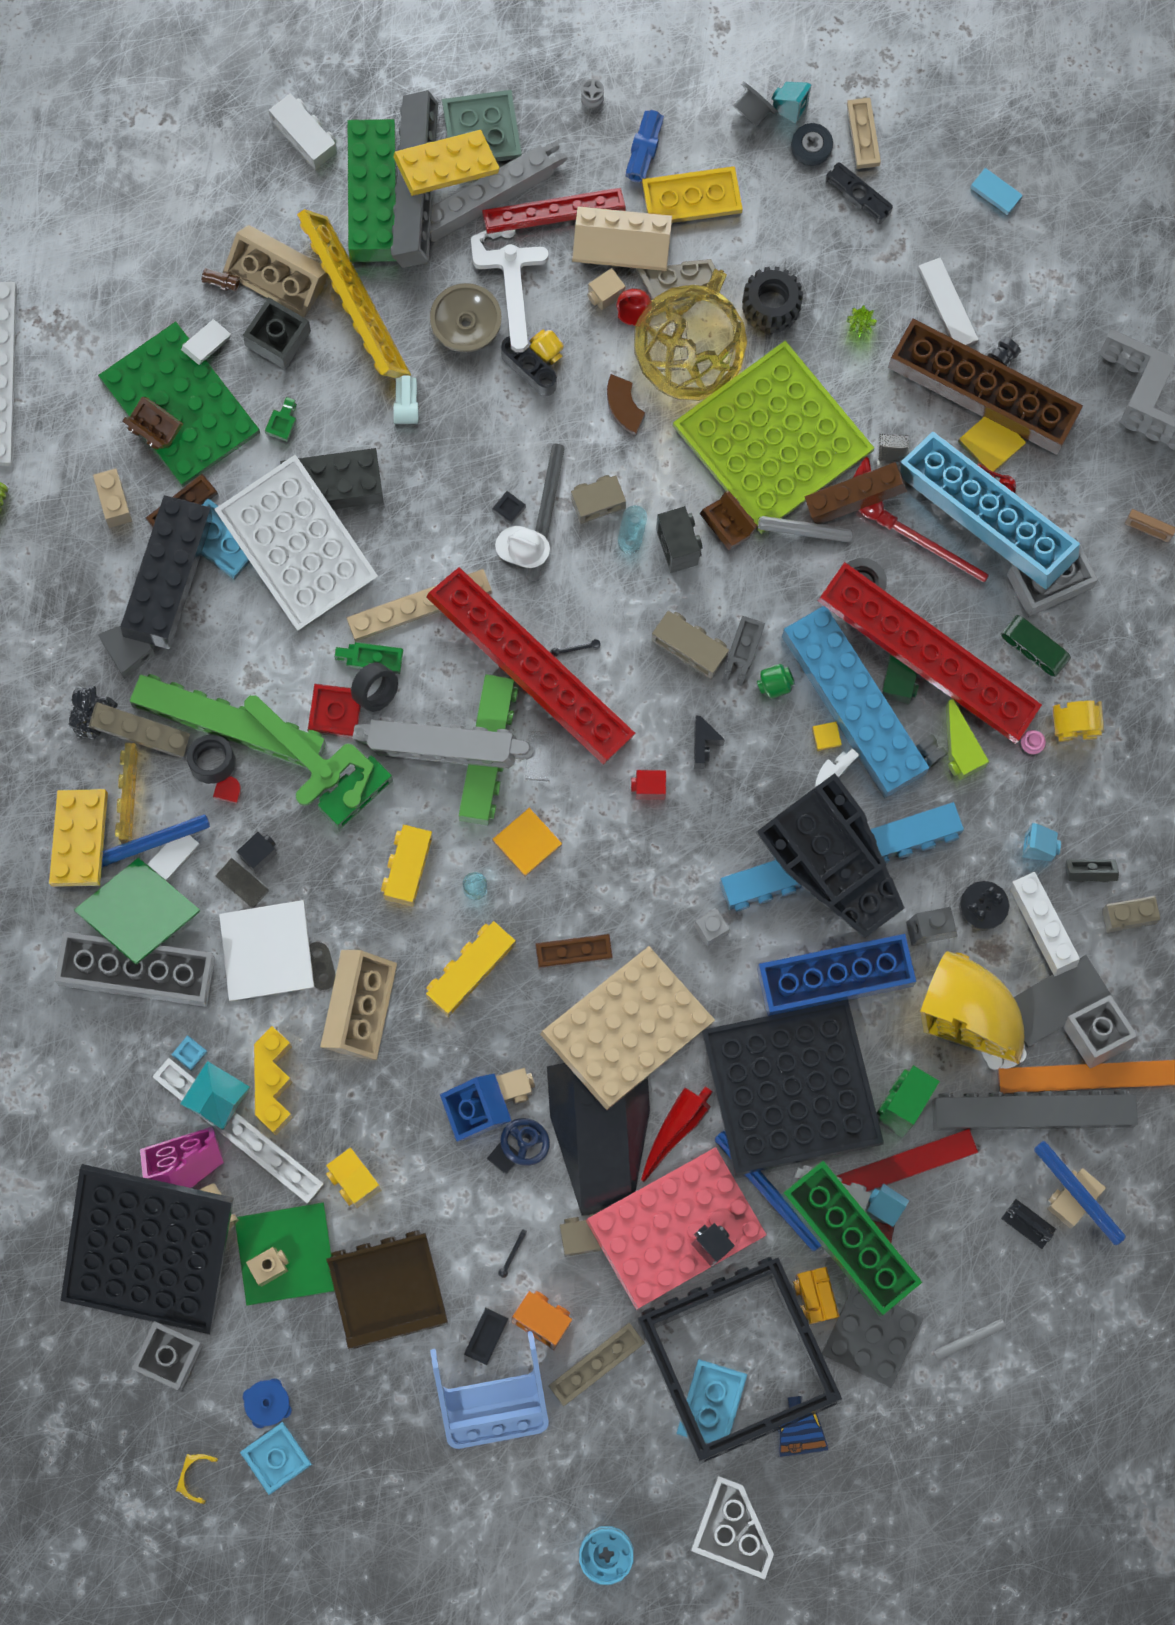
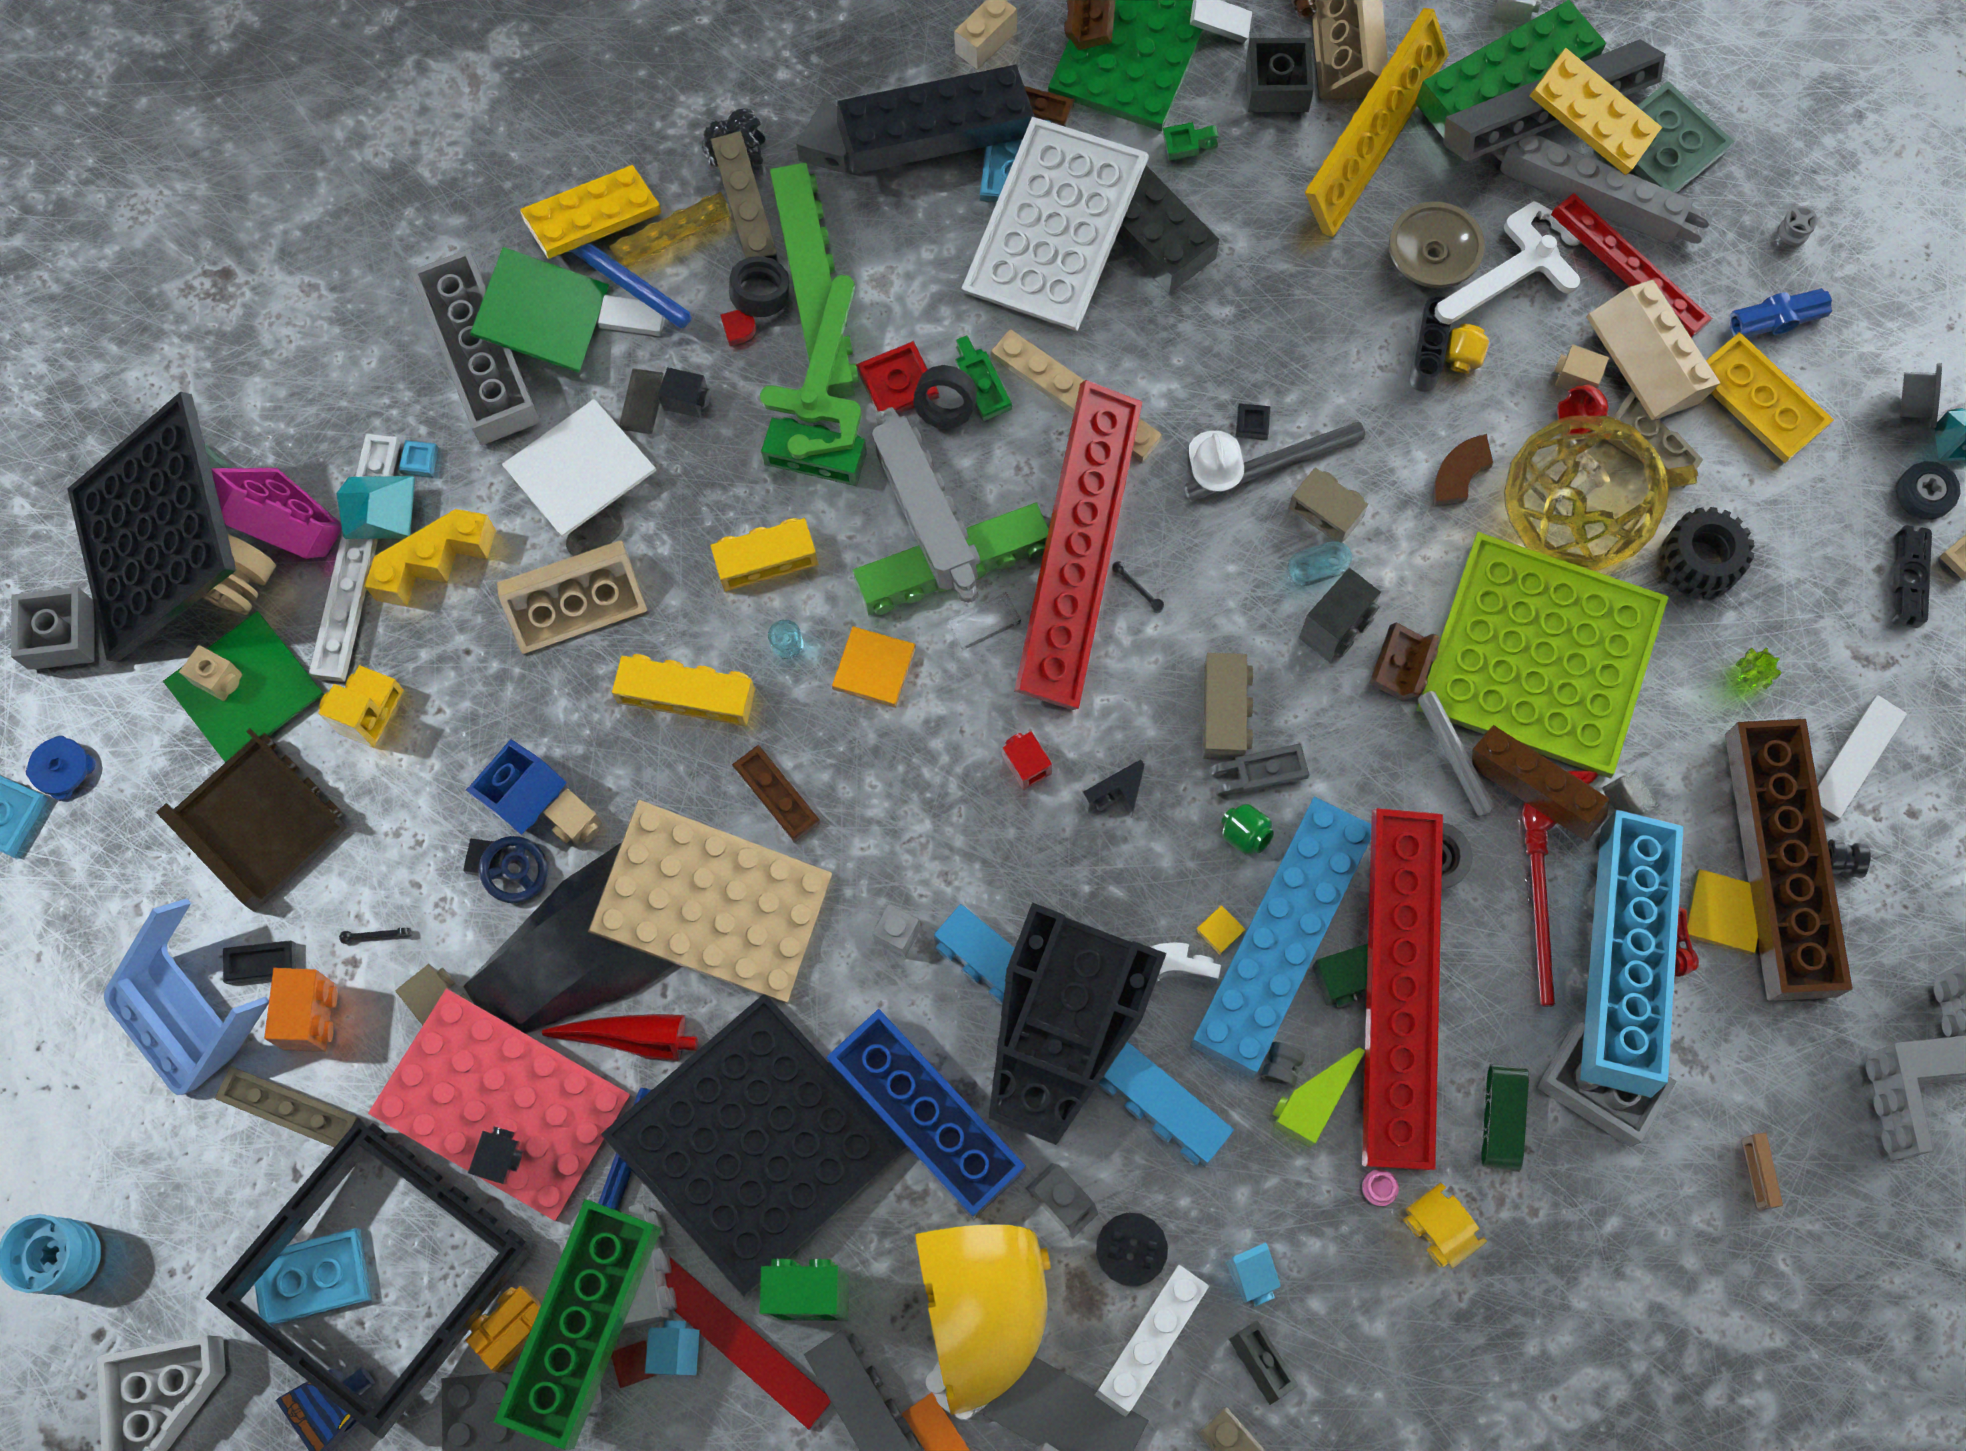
camera: 65 degrees right, 5 degrees down
light aqua piece [394,376,418,424] -> none

